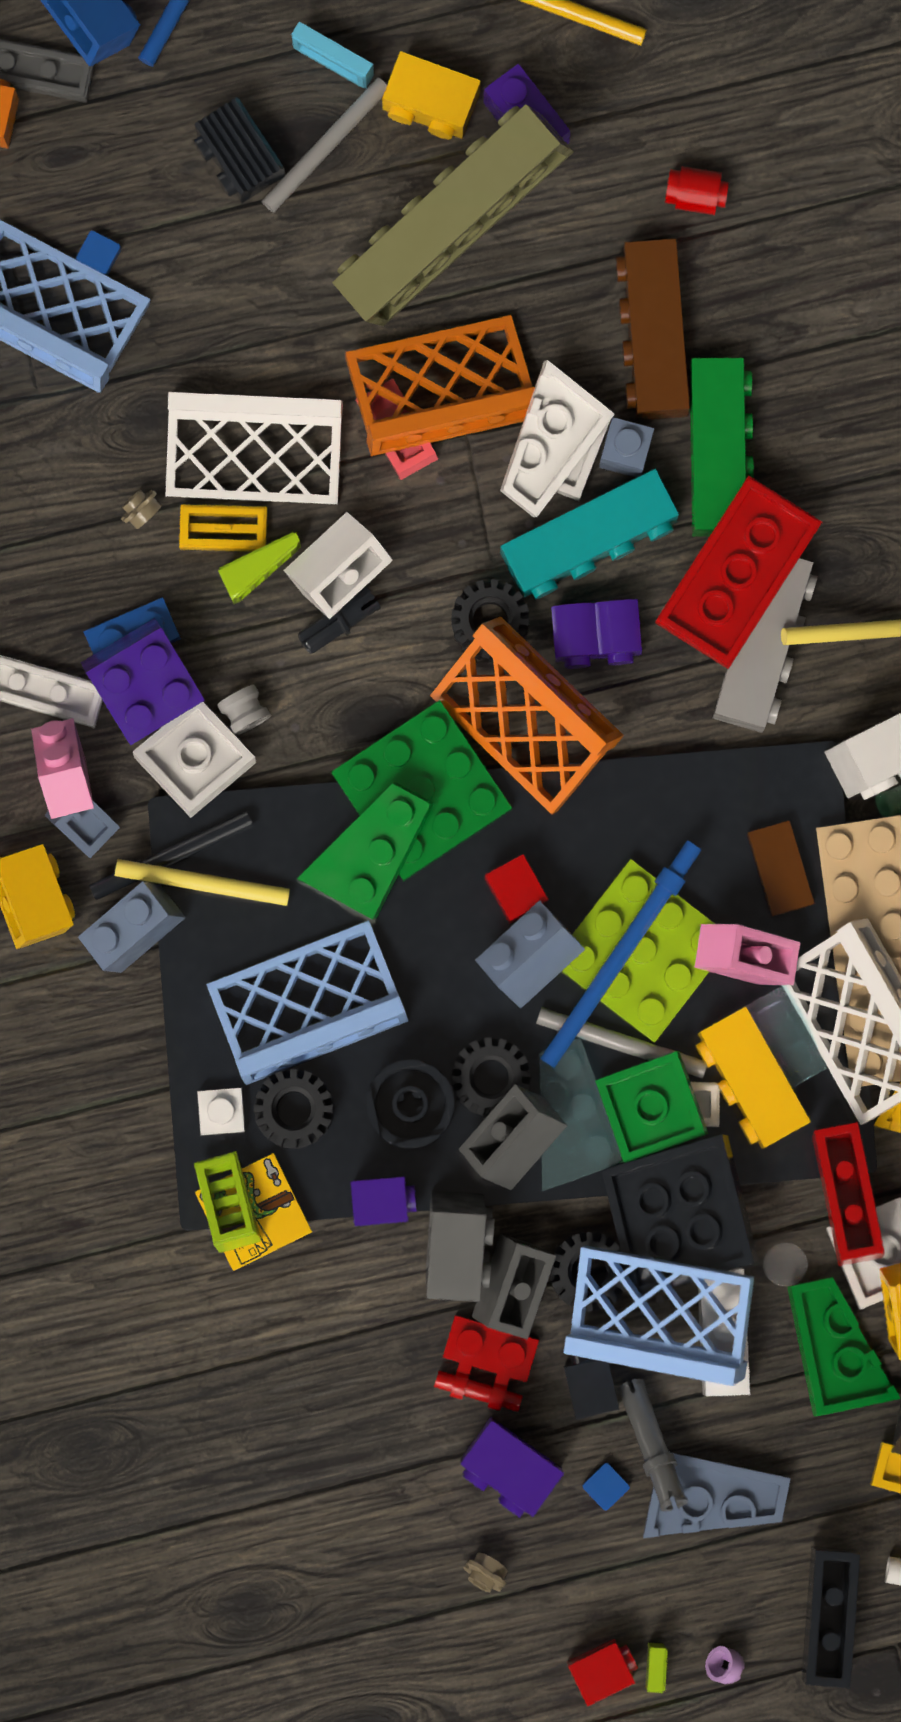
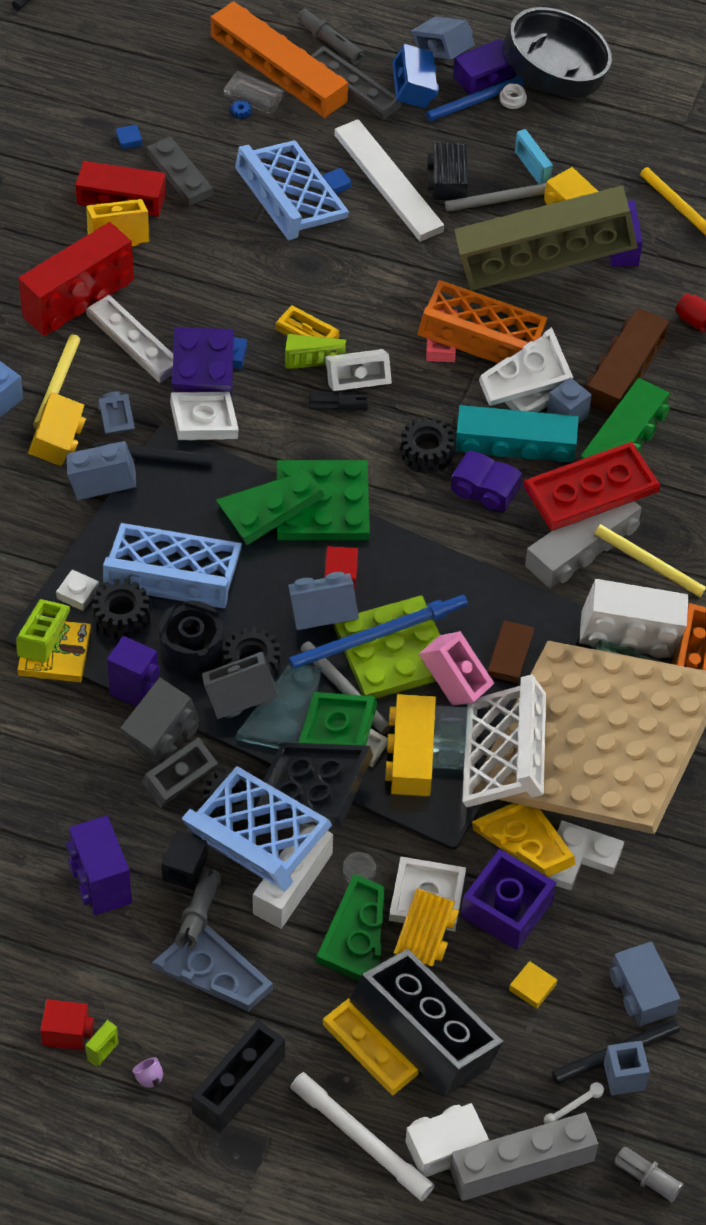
camera: 30 degrees right, 30 degrees down
bright pink brick [31,718,94,819] -> none
light yellow bar [114,859,290,906] -> none
dark tan plate [121,490,162,529] -> none
white fence [165,392,343,504] -> none
light grey wheel [217,685,271,736] -> none
orange fence [430,617,624,814] -> none
red plate [434,1315,539,1412] -> none
dark tan plate [464,1553,508,1592] -> none
blue piece [582,1463,630,1511] -> none
red brick [812,1122,885,1266] -> none
none -> white tile [334,119,444,242]

